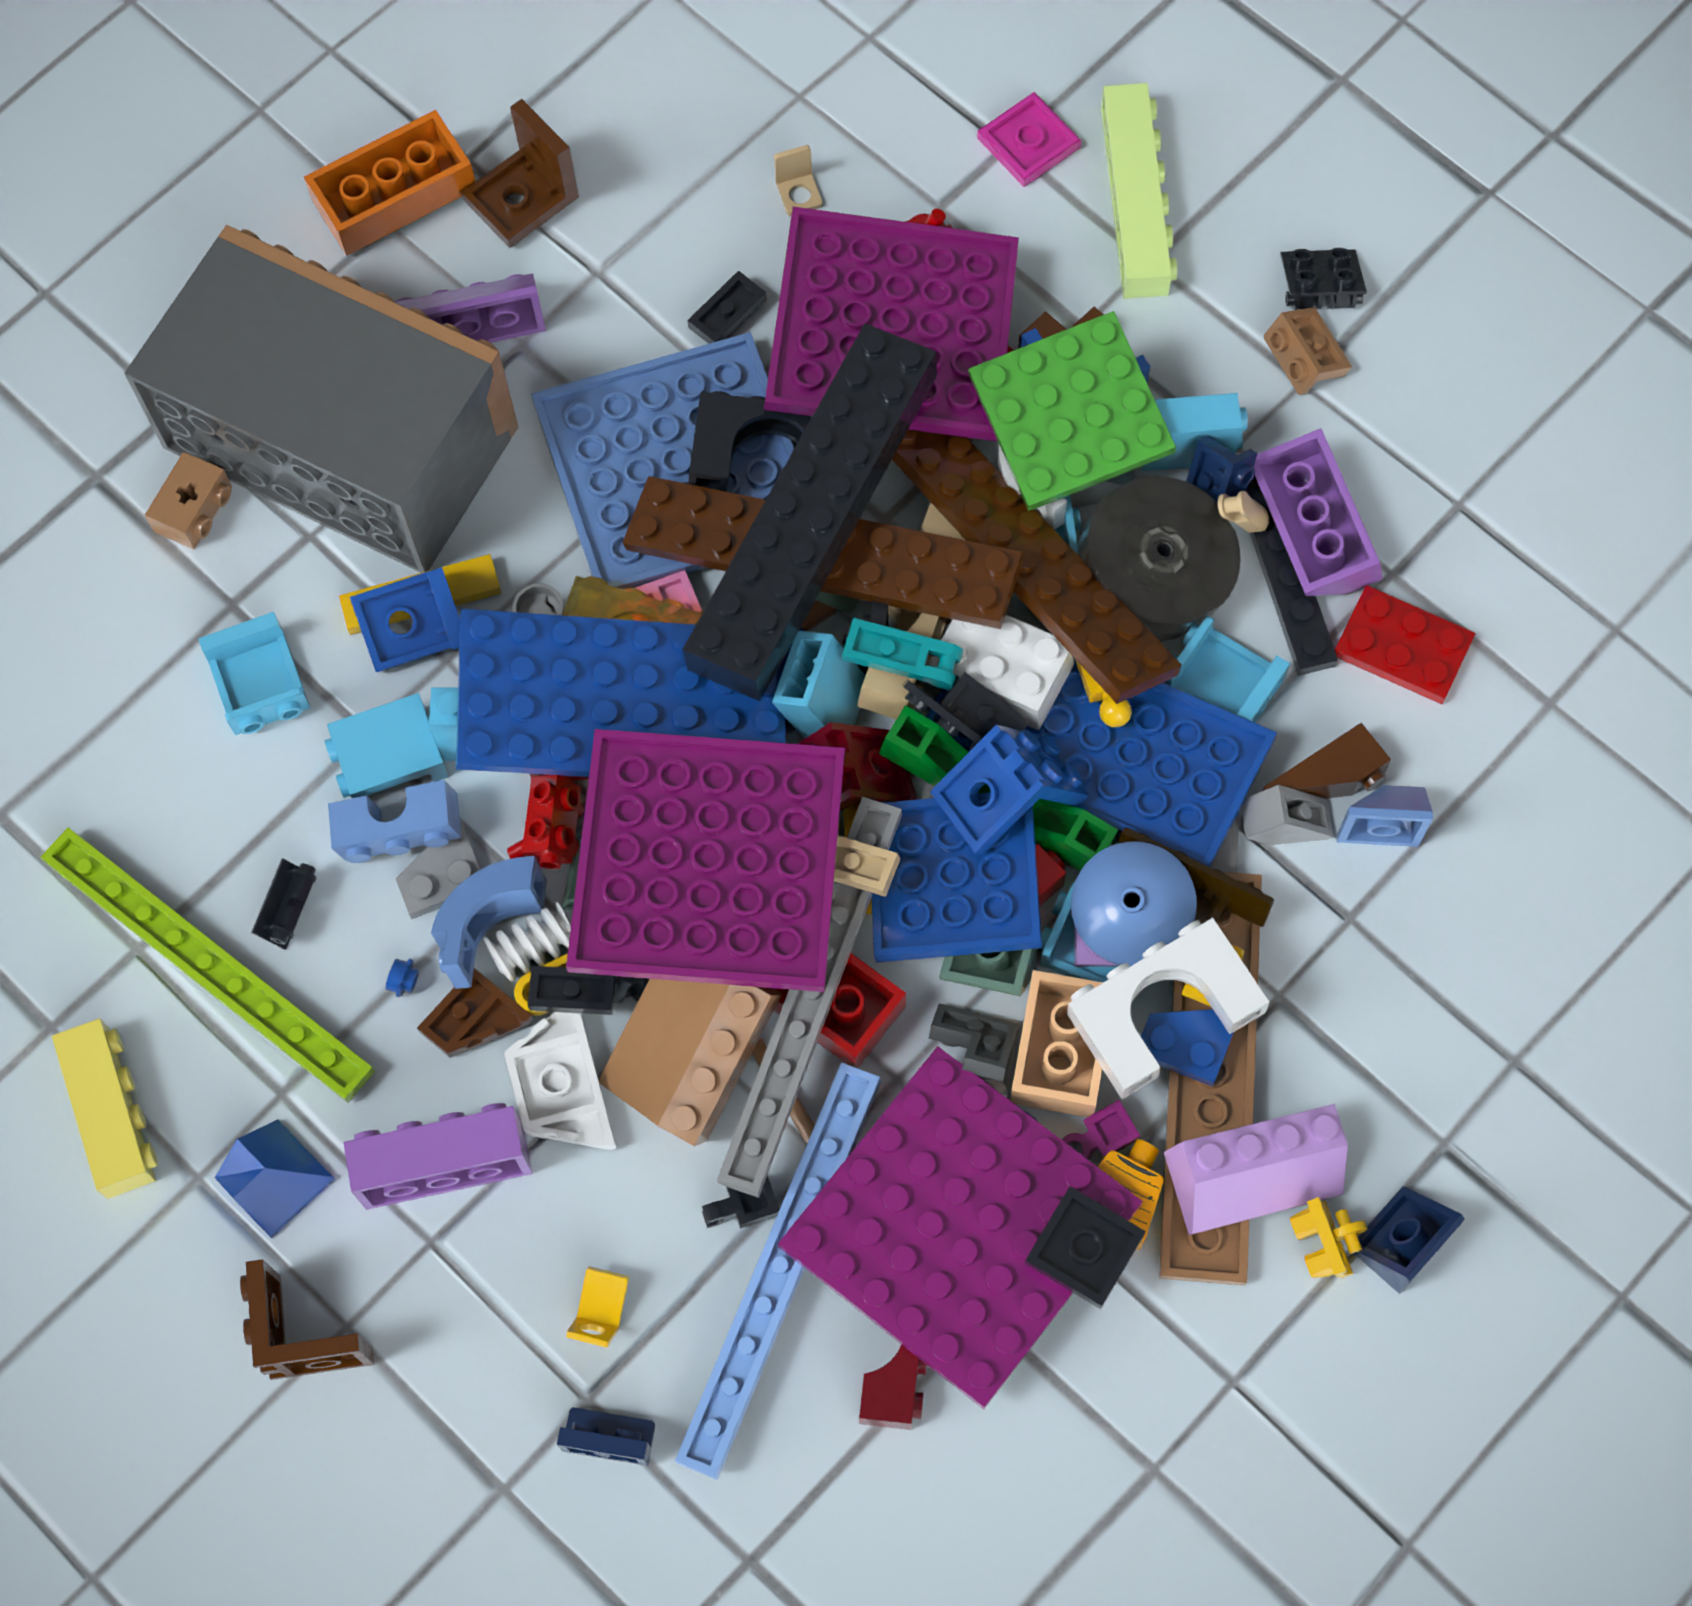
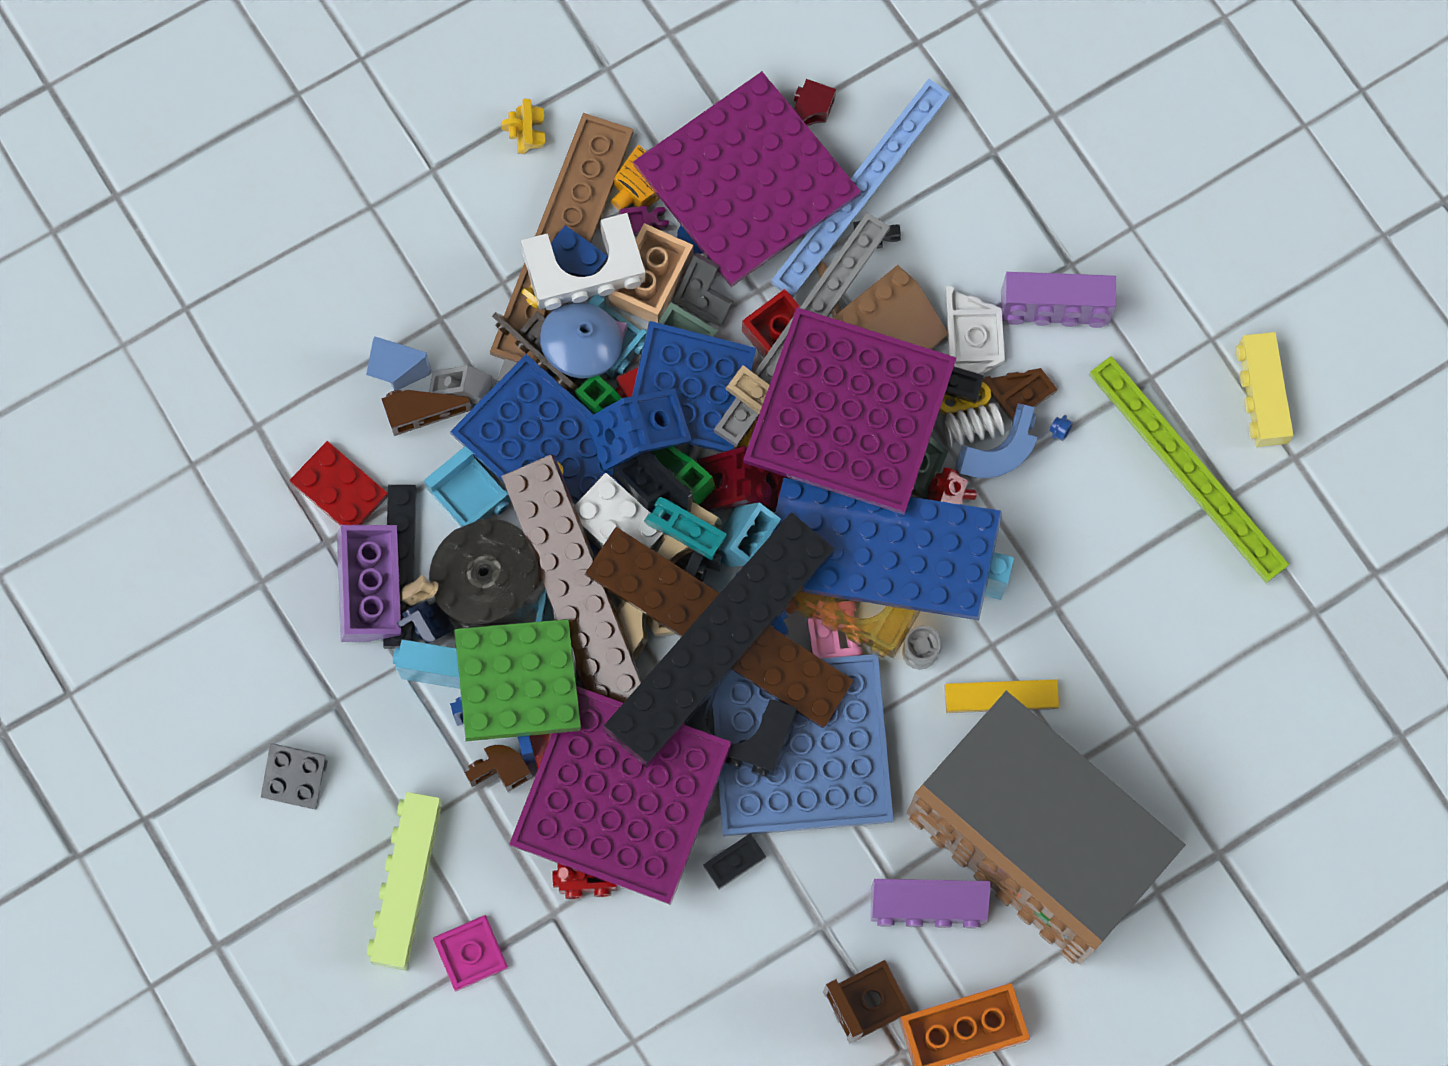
camera: 170 degrees left, 5 degrees up
medium nougat brick [144,452,232,550] -> none
medium azure panel [198,611,310,735] -> none
blue slope [214,1119,335,1238] -> none
reddish brown bracket [240,1259,374,1380] -> none
black hinge [251,858,317,950] -> none
medium azure panel [324,693,449,798] -> none
medium blue arch [328,780,462,863] -> none
blue bracket [350,567,460,672] -> none
light grey wing [396,818,480,919] -> none
dark blue bracket [557,1407,656,1466] -> none
yellow bracket [566,1266,629,1347] -> none
tan bracket [774,145,822,216] -> none
black plate [1025,1186,1146,1309] -> none
lavender slope [1164,1104,1348,1235] -> none
medium nougat bracket [1264,307,1352,395] -> none
dark blue slope [1353,1186,1465,1294] -> none

